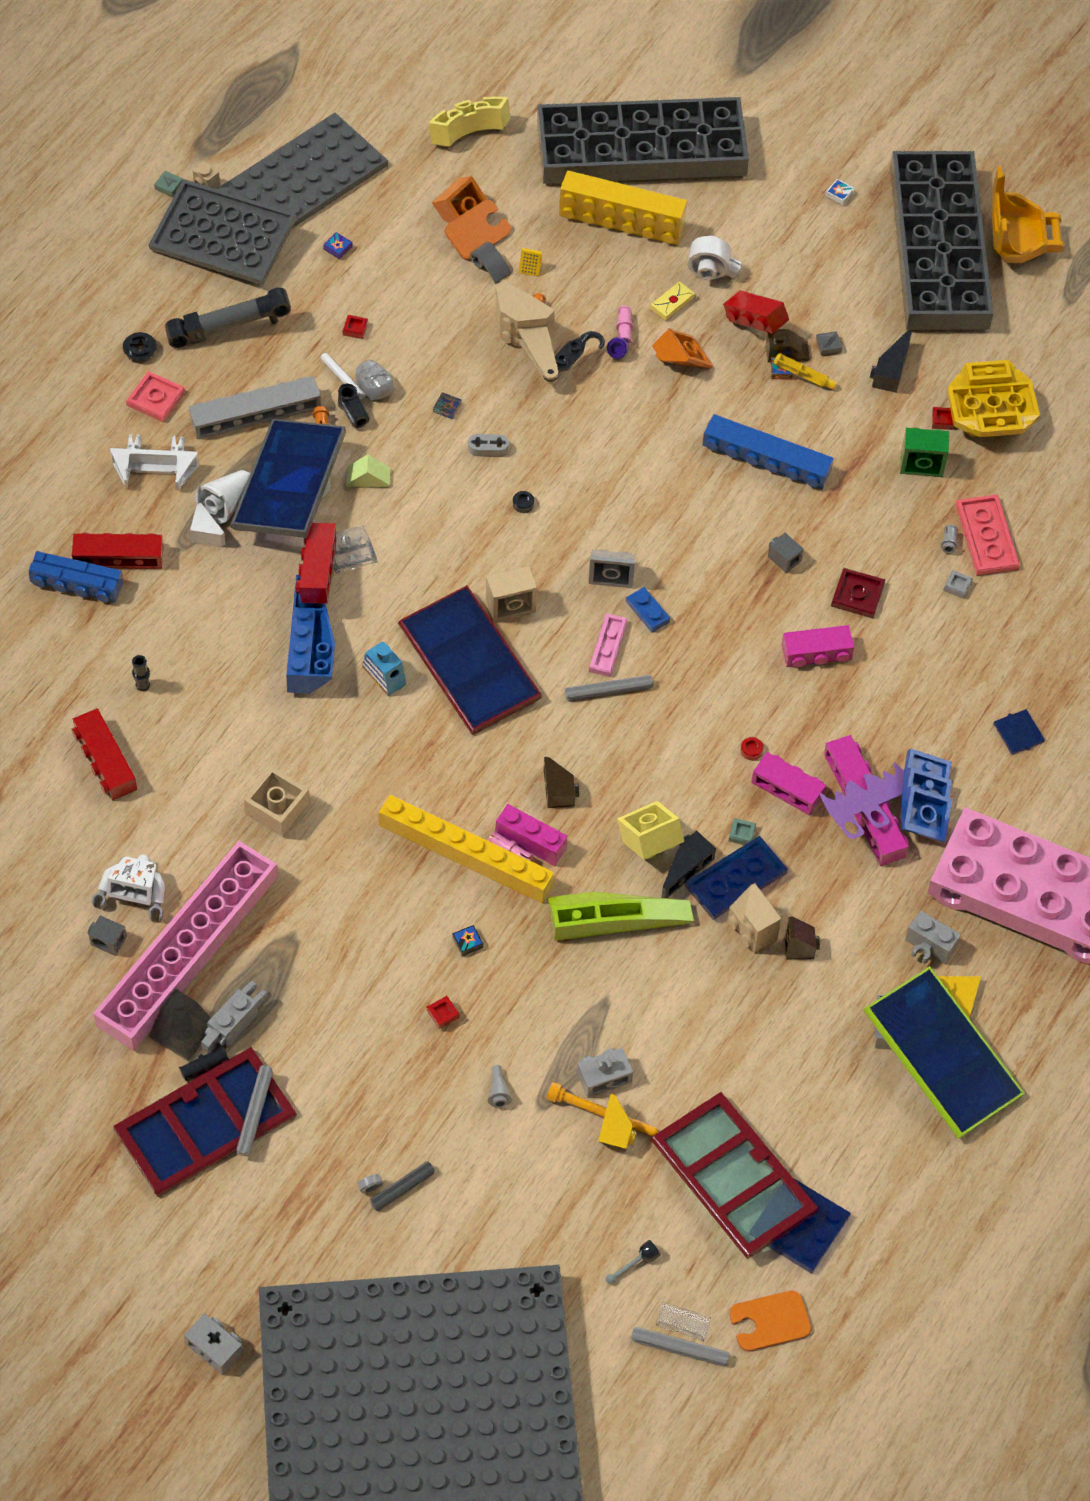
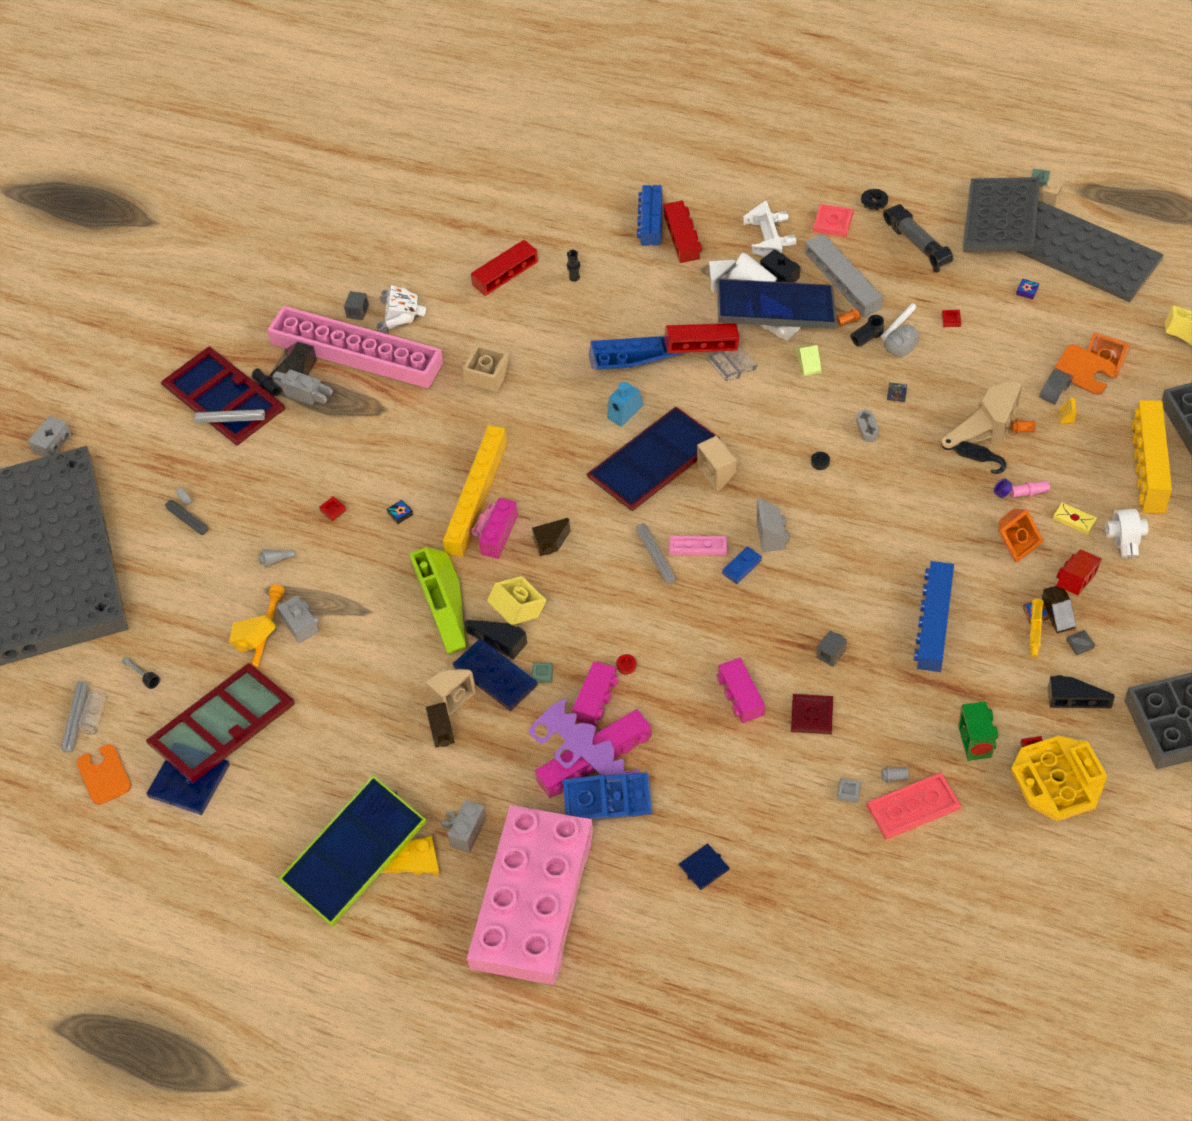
camera: 85 degrees right, 5 degrees down
none -> black brick [760,249,800,283]

